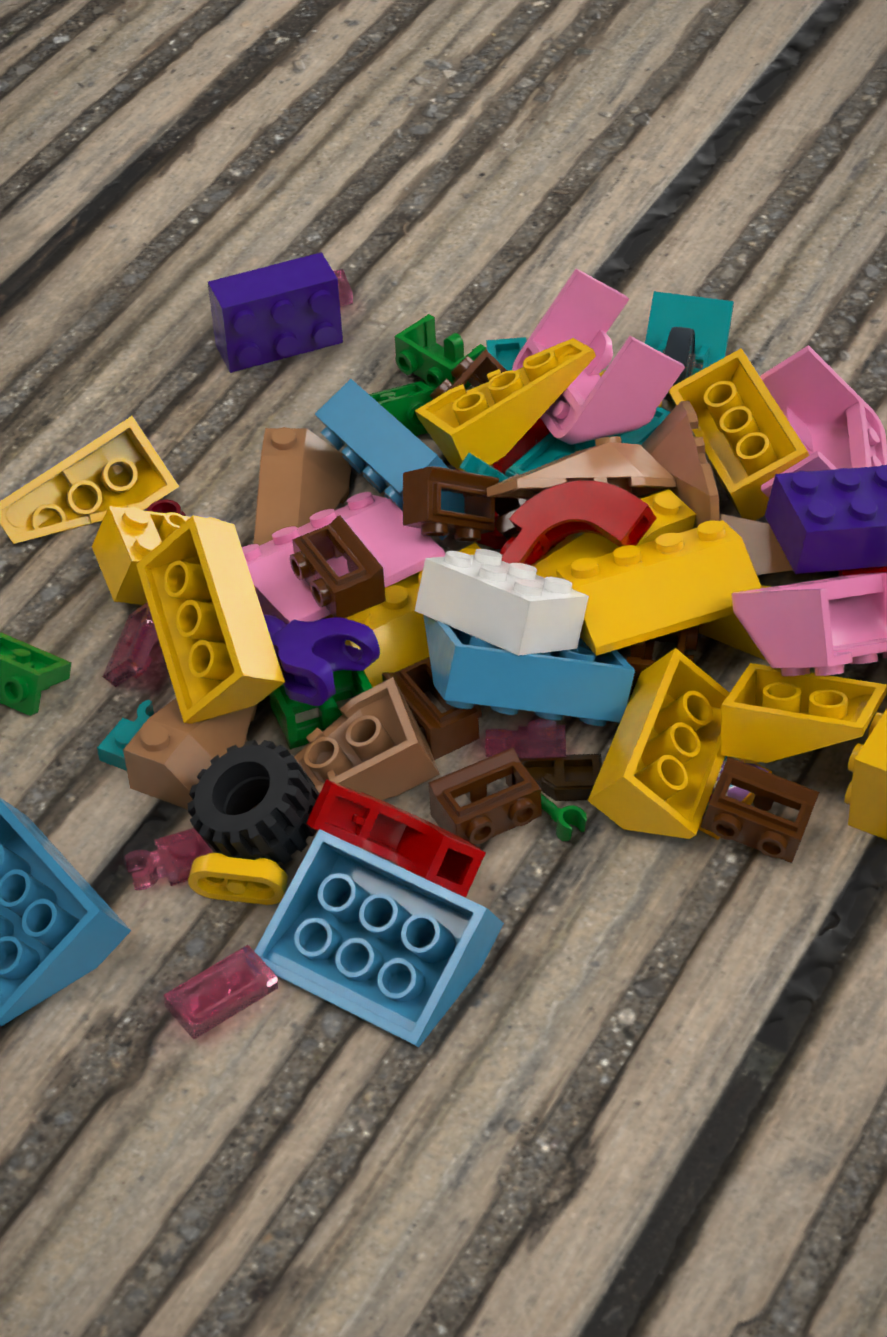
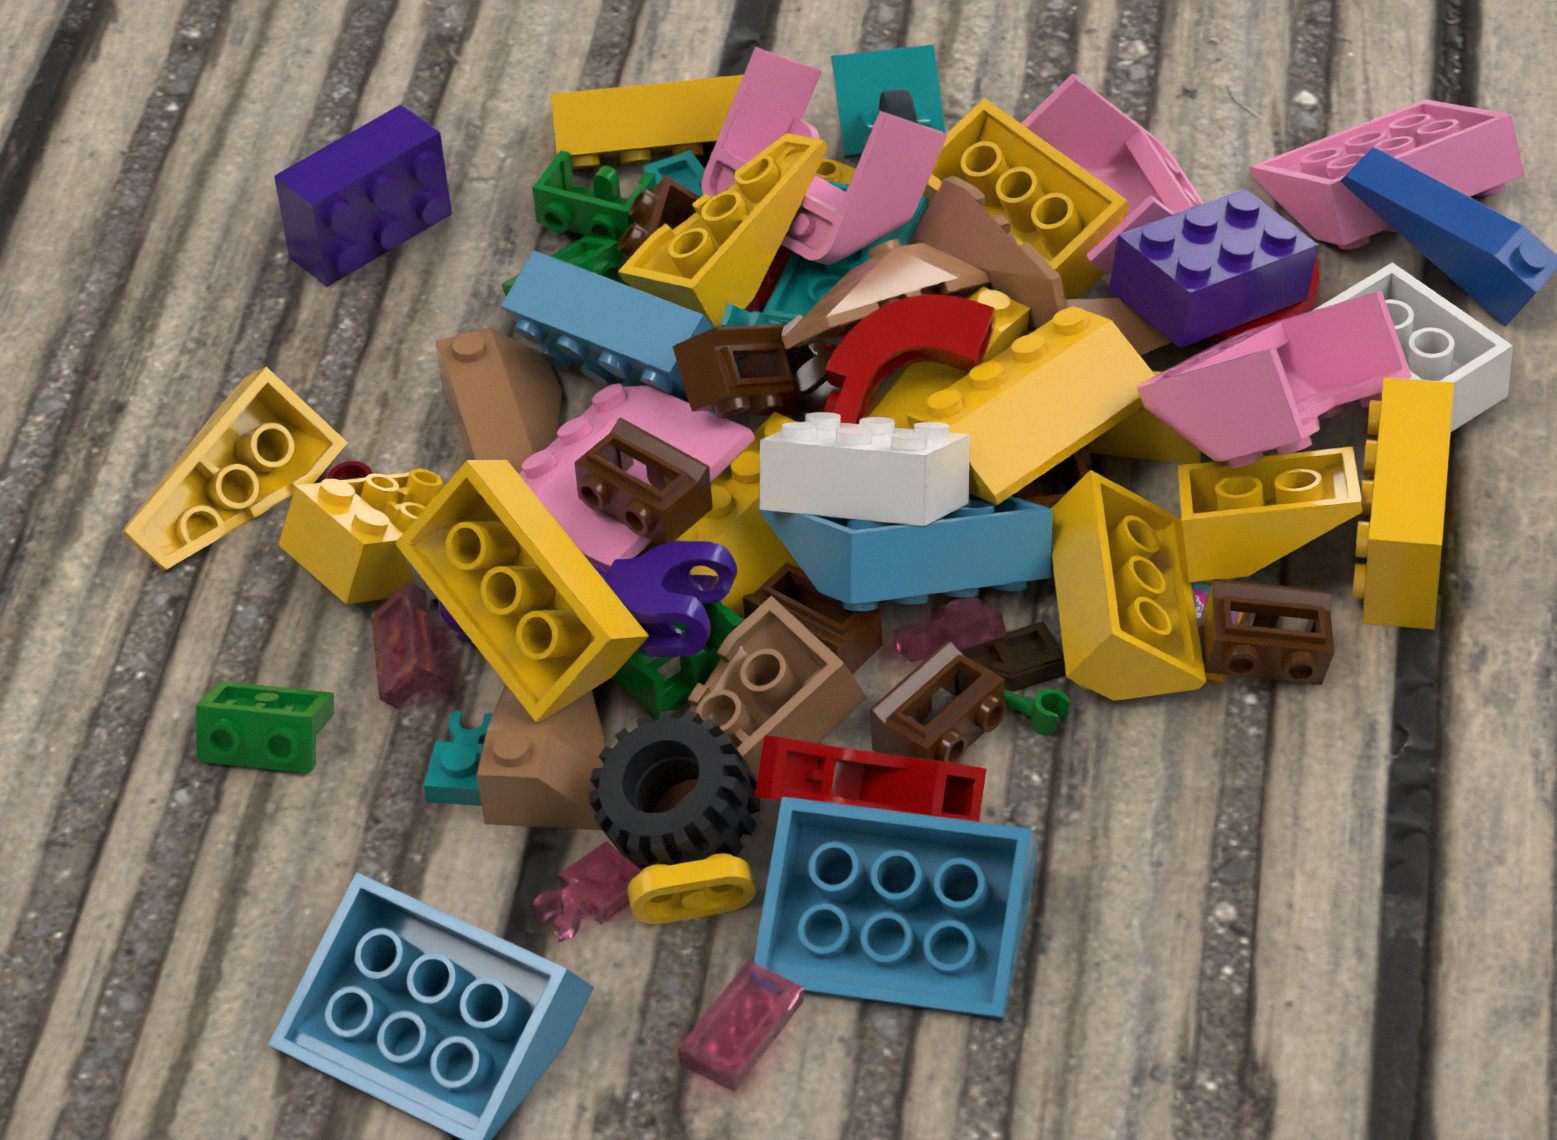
camera: 20 degrees left, 0 degrees up
none -> yellow slope [550,75,744,169]

